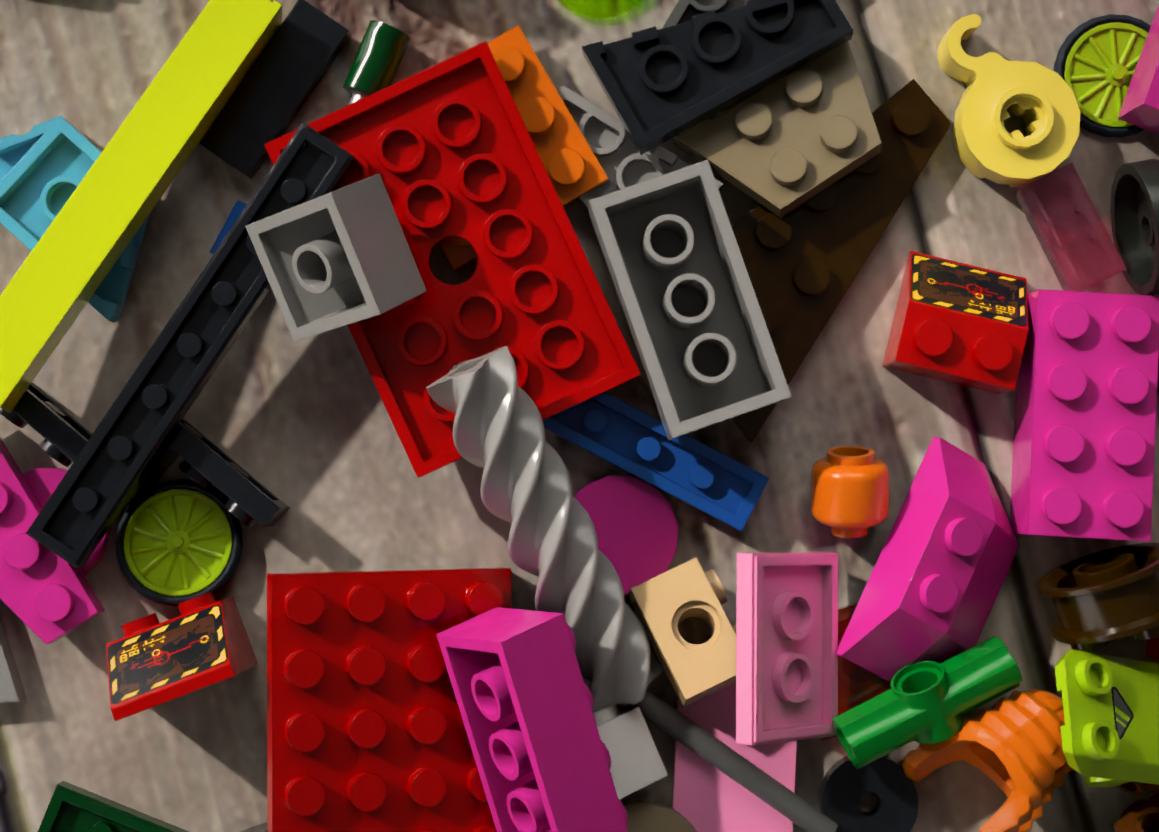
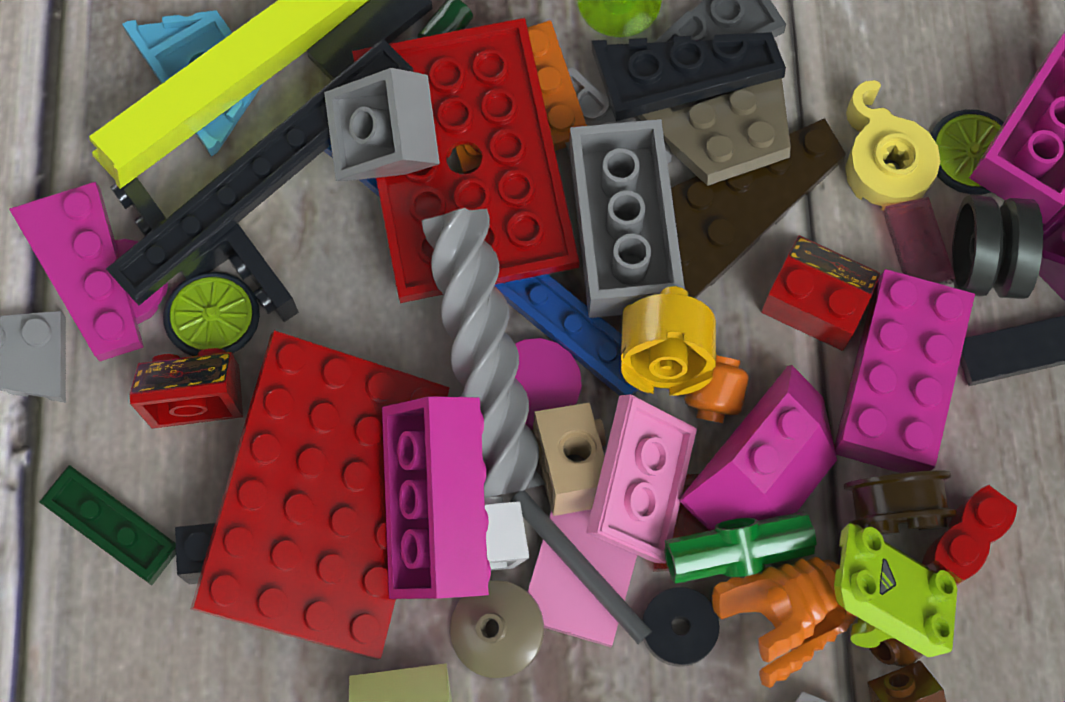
camera: 15 degrees right, 15 degrees down
none -> yellow brick [621,286,716,396]

